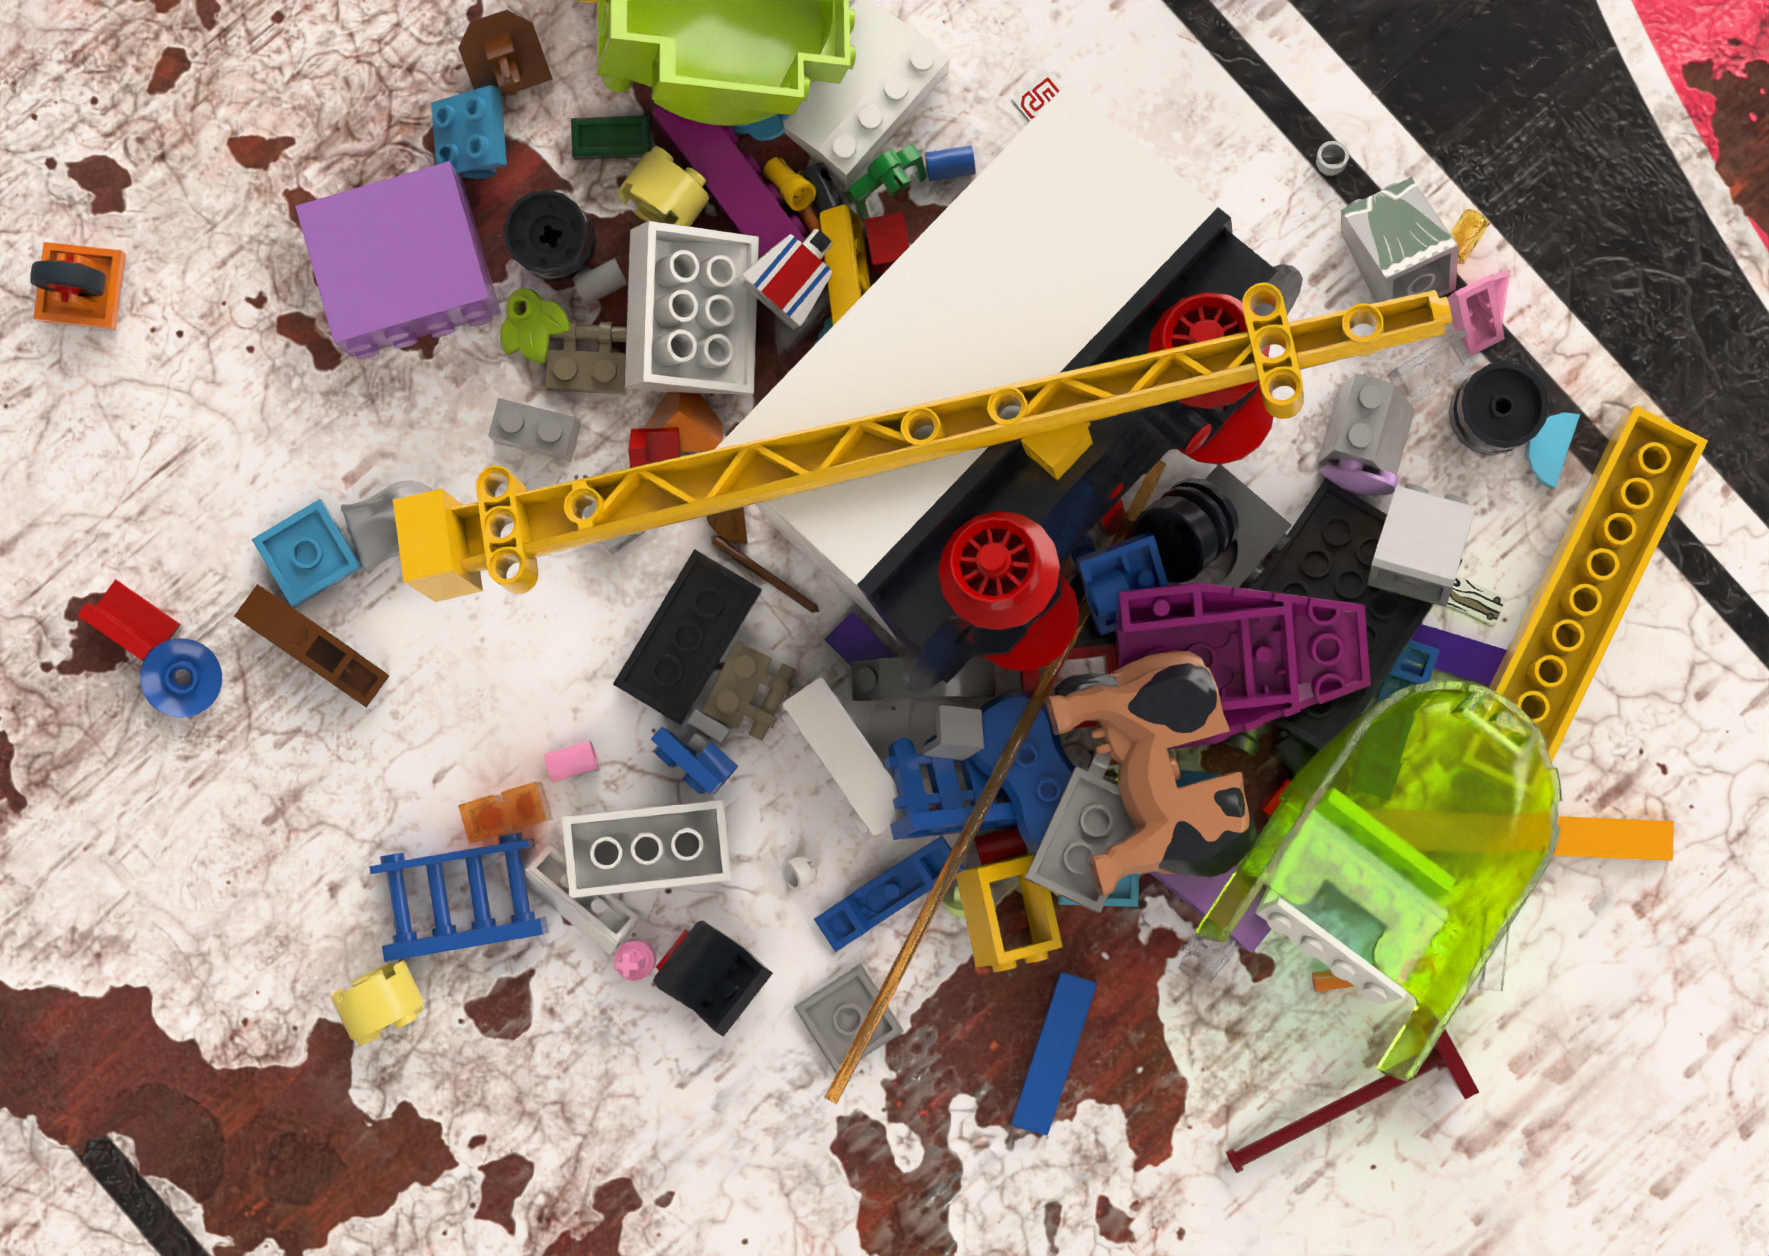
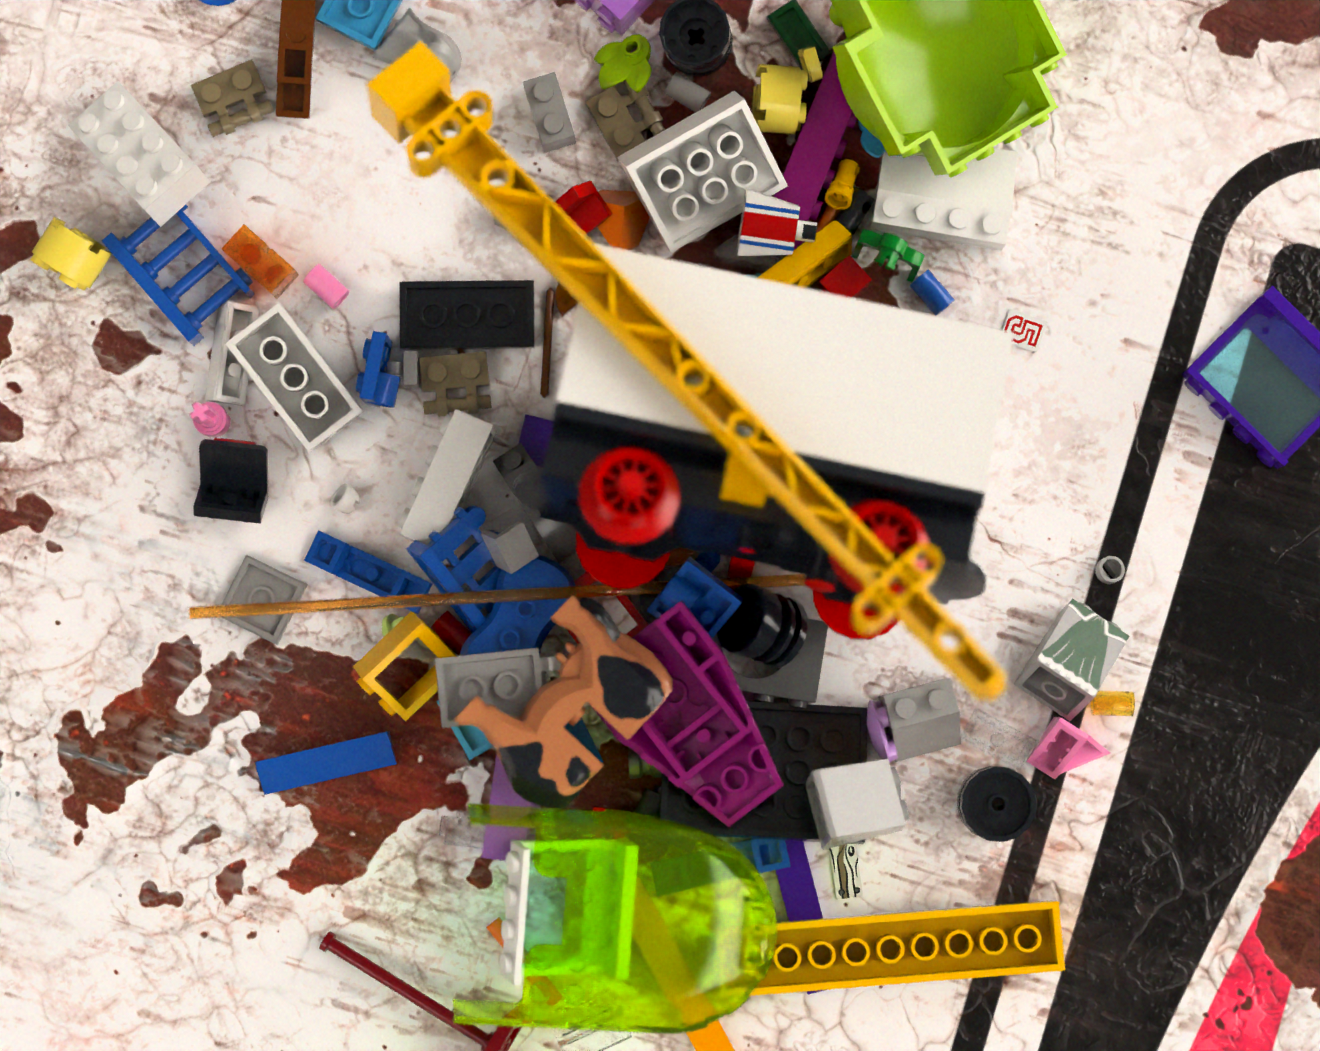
camera: 60 degrees right, 0 degrees up
medium azure tile [1525,412,1580,490] -> none
none -> white brick [68,81,211,227]
none -> dark tan plate [191,59,274,137]
none -> light yellow tile [797,47,823,82]

